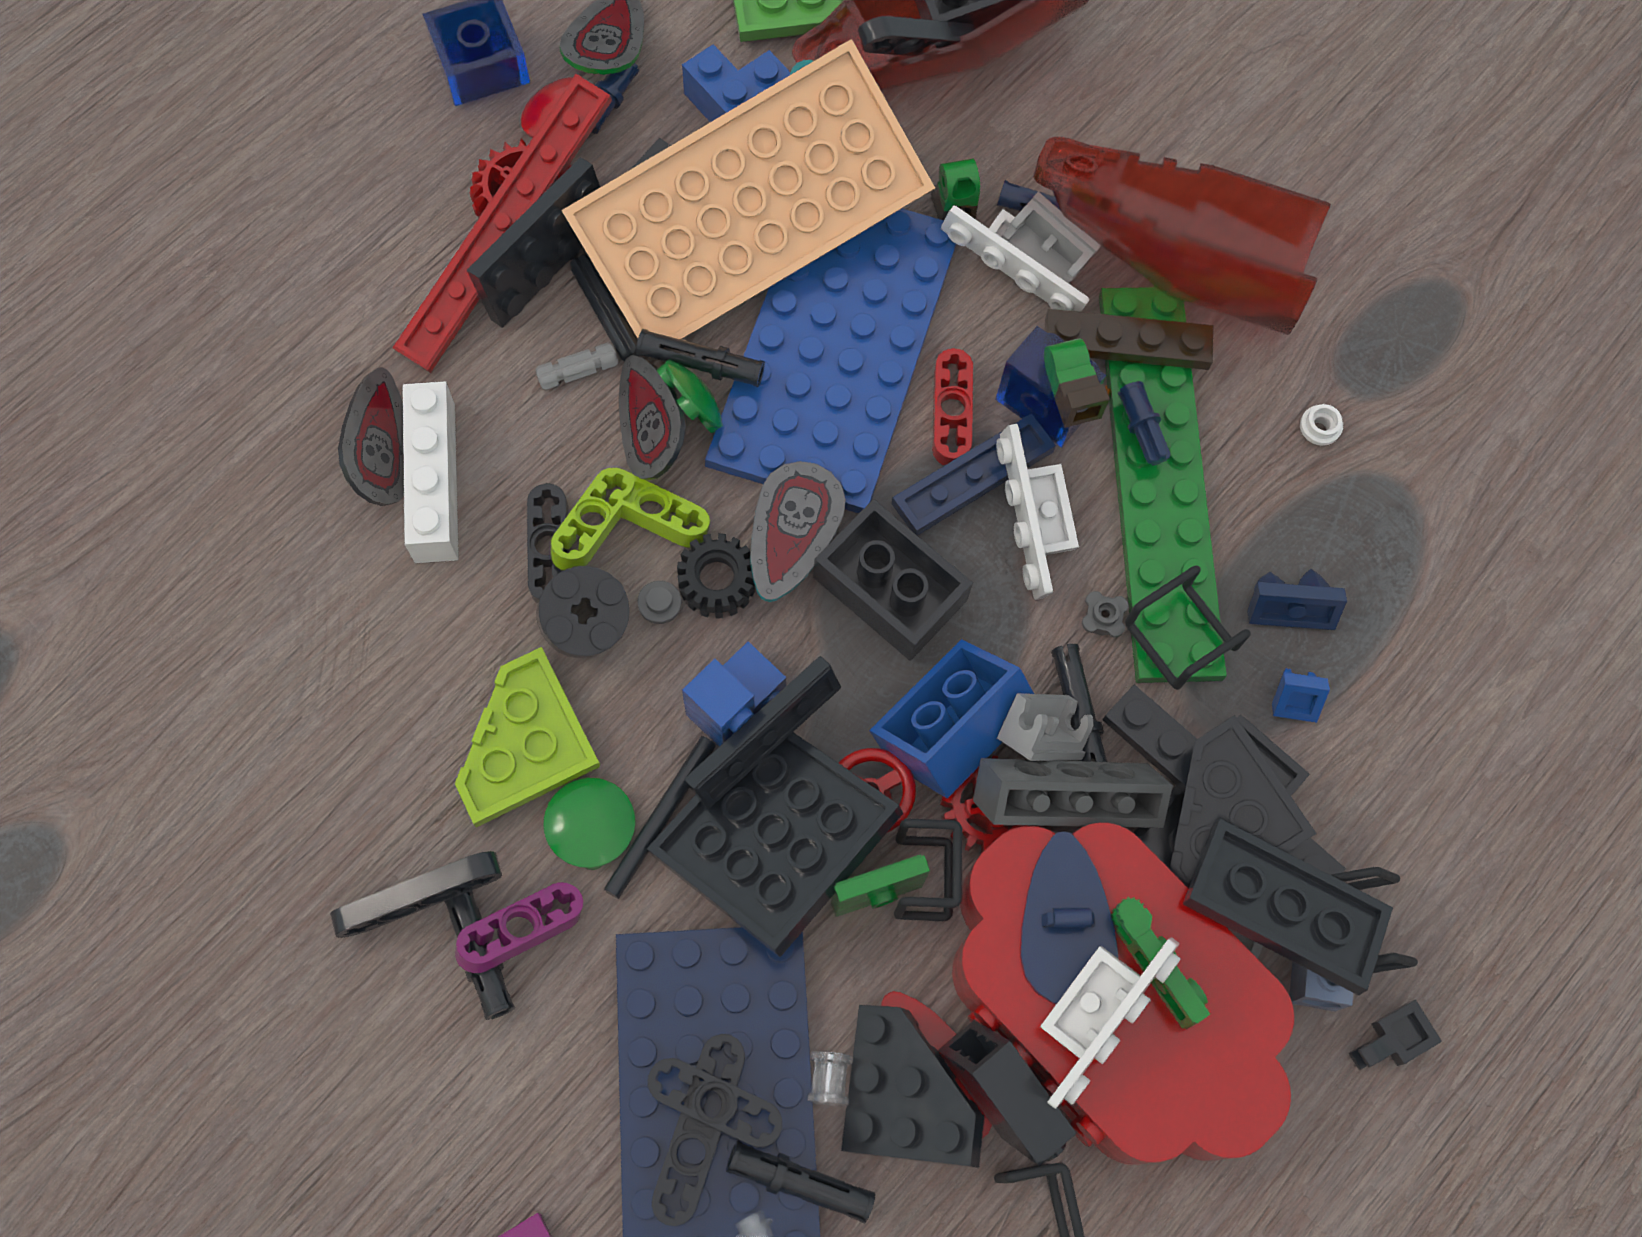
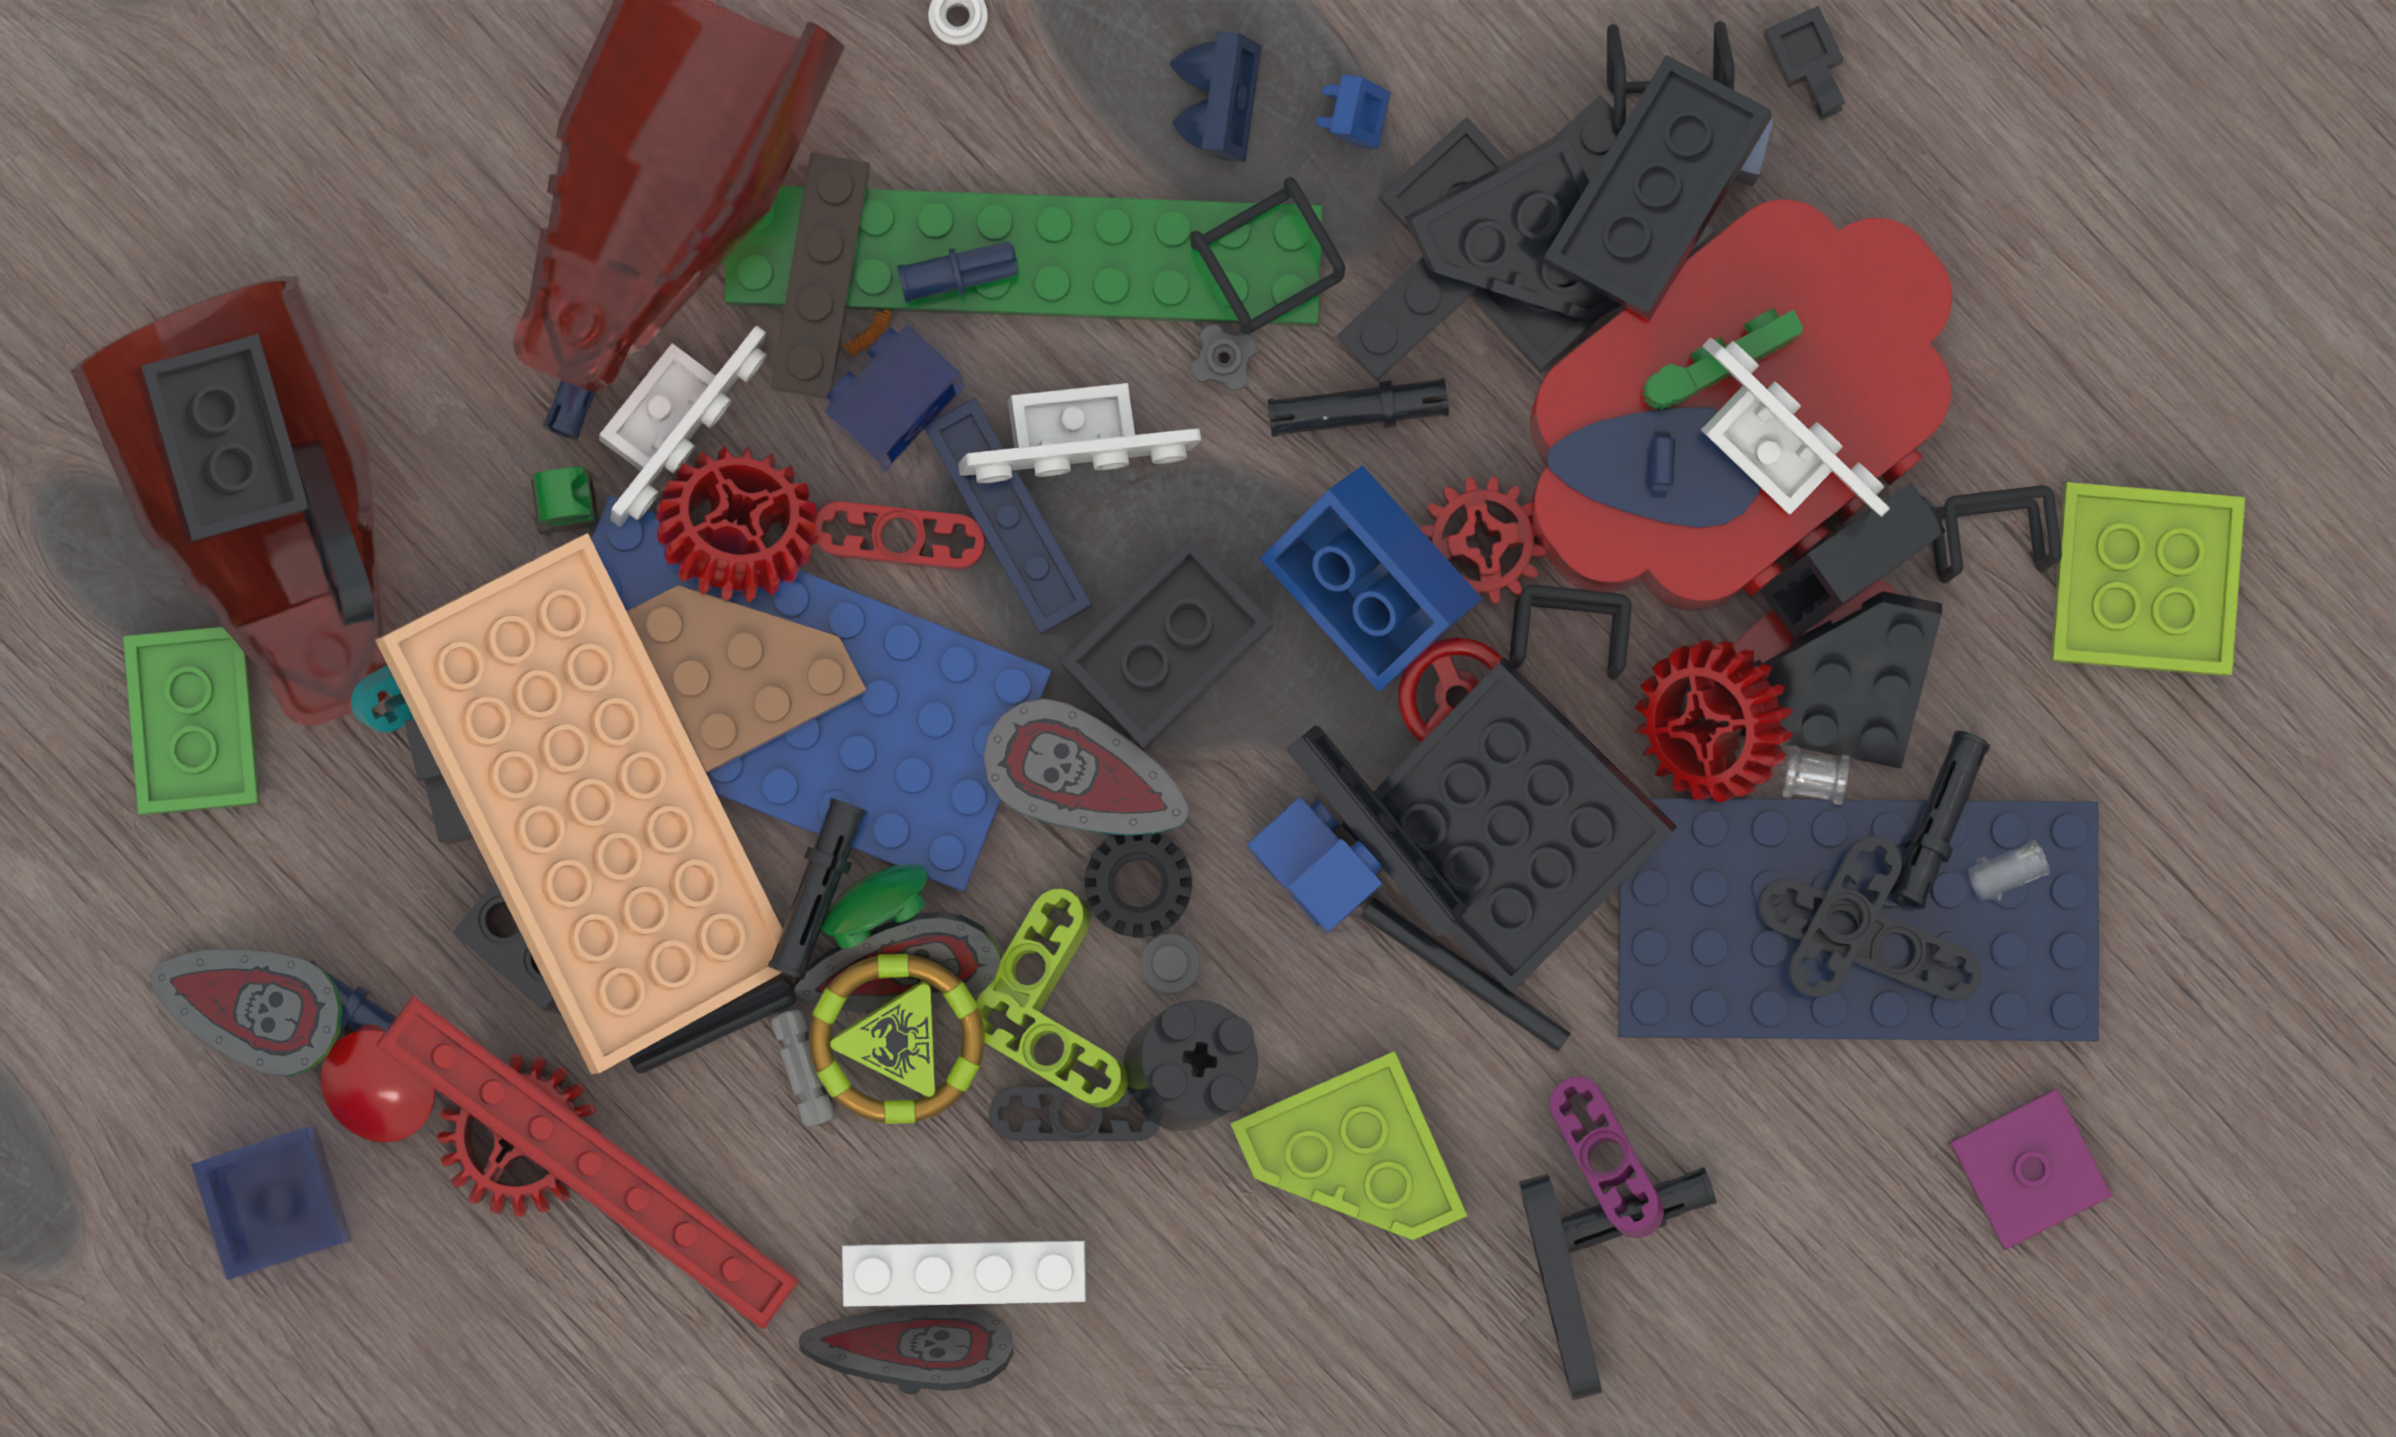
camera: 80 degrees left, 15 degrees up
black plate [467,157,600,328] -> none
green dish [544,778,636,870] -> none
blue brick [682,44,791,122] -> none
green plate [831,854,930,917] -> none
dark grey brick [973,758,1173,828] -> none
light grey hinge [997,693,1093,761] -> none
light grey hinge [1001,192,1101,284] -> none
leg [1044,338,1110,428] -> none
none -> medium nougat plate [626,585,868,773]
none -> red gear [656,445,818,603]
none -> piece [809,953,984,1124]
none -> red gear [1634,640,1794,802]

